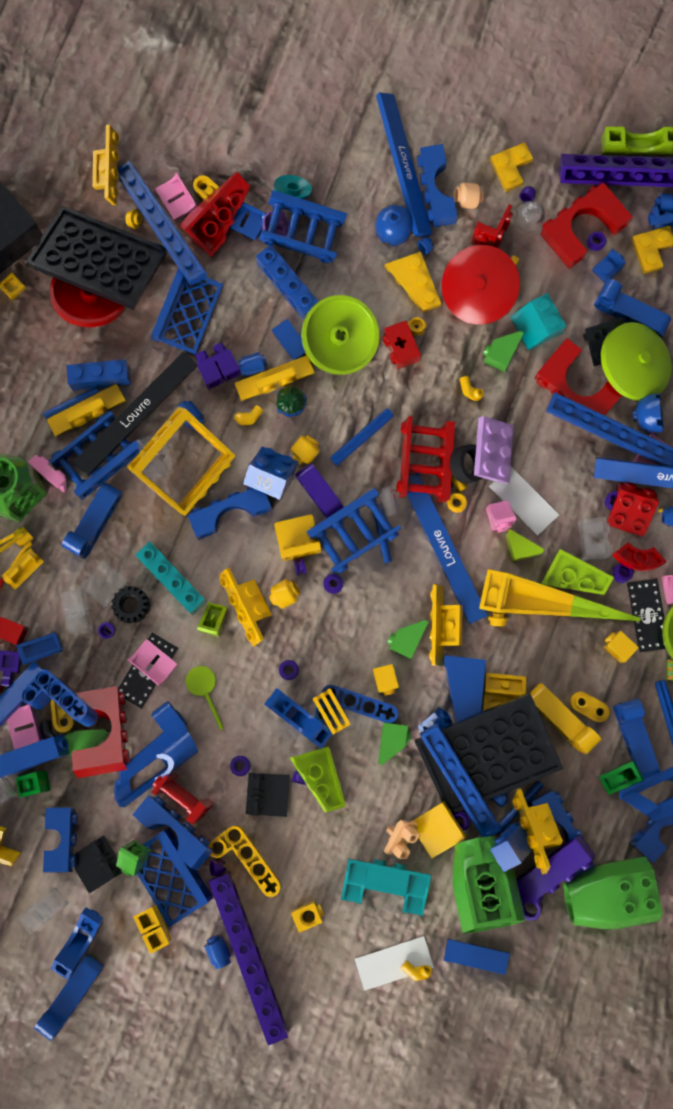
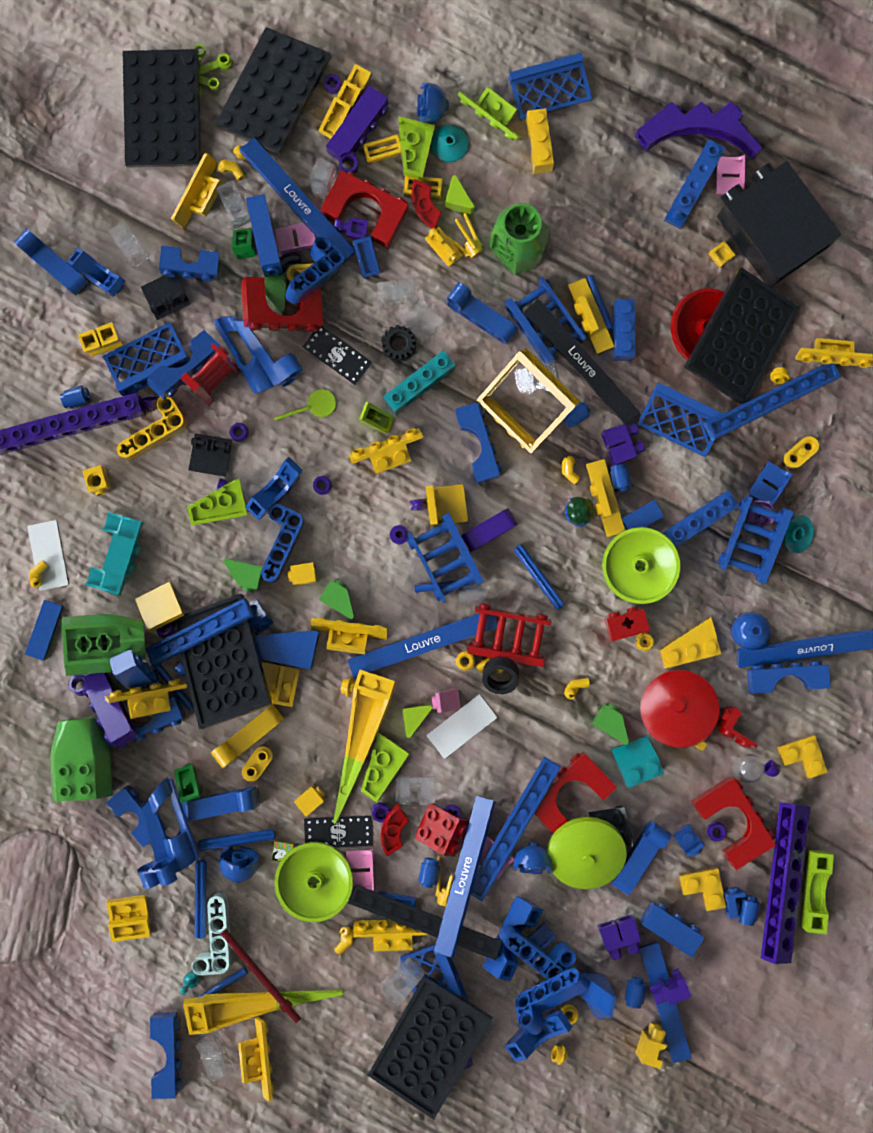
camera: 95 degrees right, 5 degrees up
bright pink piece [28,455,67,493] -> none
dark purple hinge [98,622,116,639] -> none
bright green slope [116,840,152,876] -> none
bright pink piece [128,639,178,686] -> none
bright pink piece [155,172,197,221] -> none
red wedge [178,172,250,257] -> none
blue brick [243,446,298,500] -> none
yellow head [269,579,300,609] -> none
yellow head [291,434,320,465] -> none
yellow tile [312,689,351,734] -> none
light nougat hips [384,820,420,859] -> none
blue hinge [417,238,434,255] -> none
light nougat head [454,182,484,209] -> none
lavender plate [474,416,514,484] -> none

